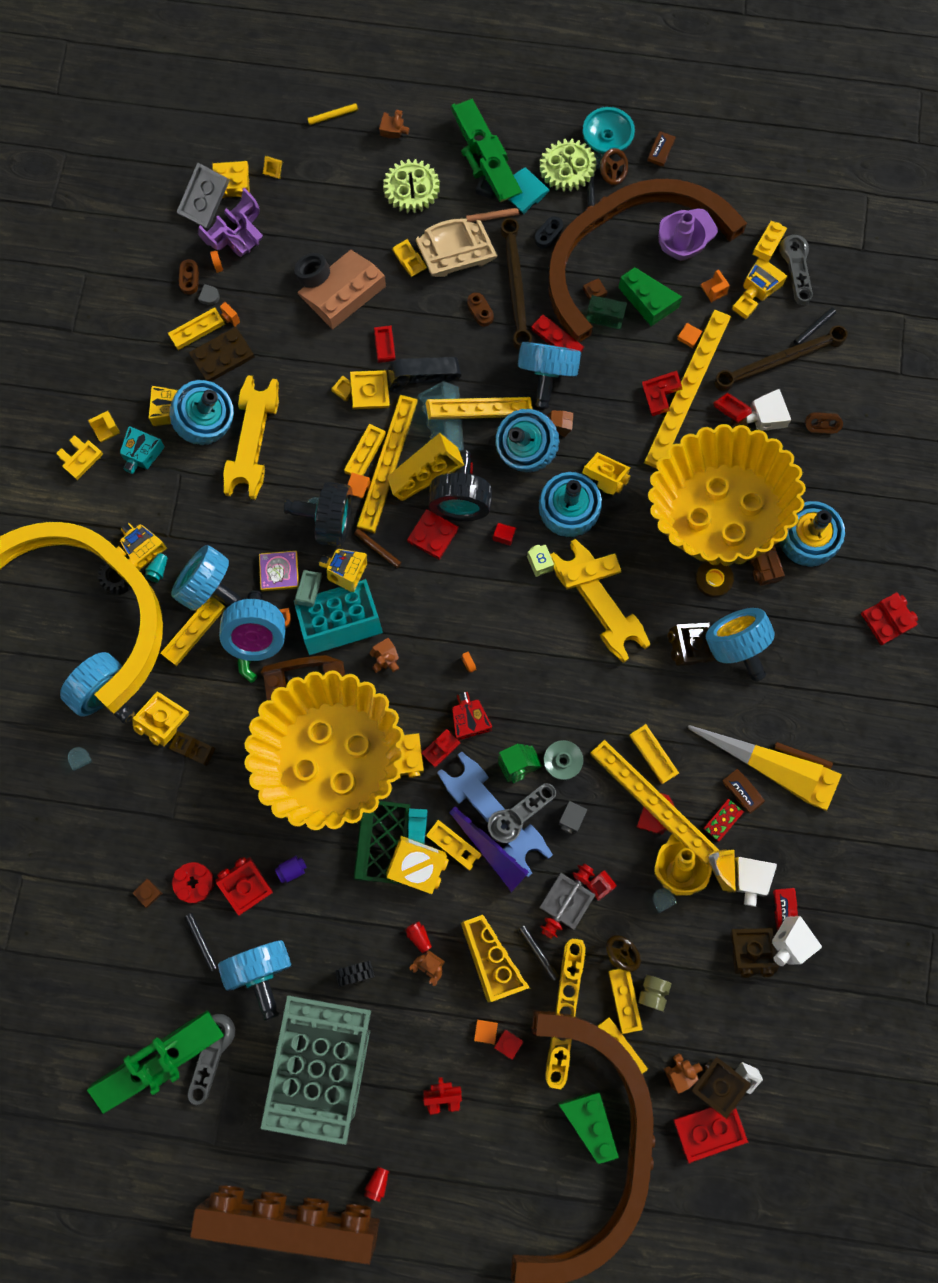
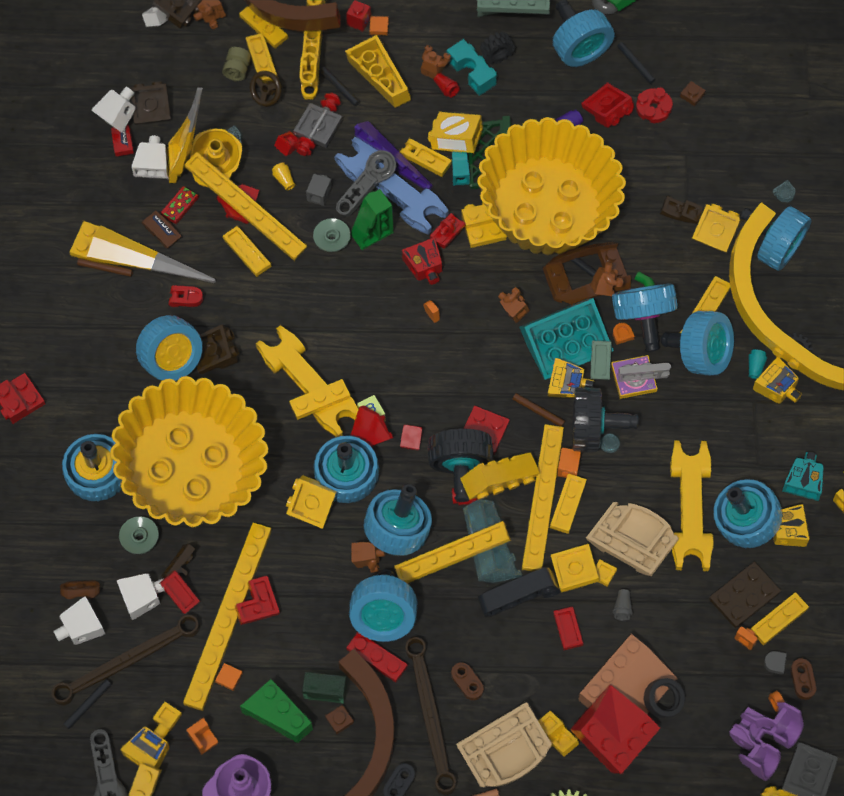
camera: 175 degrees right, 10 degrees down
none -> white torso [53,596,105,645]
none -> red plate [169,286,203,307]
none -> yellow cone [272,162,295,191]
none -> red slope [350,405,393,446]
none -> teal arch [446,39,497,96]
none -> red slope [570,685,660,774]
none -> tan slope [586,502,678,576]
none -> dark orange piece [591,262,624,296]
none -> dark grey cone [613,589,633,621]
none -> light grey hinge [618,363,671,382]

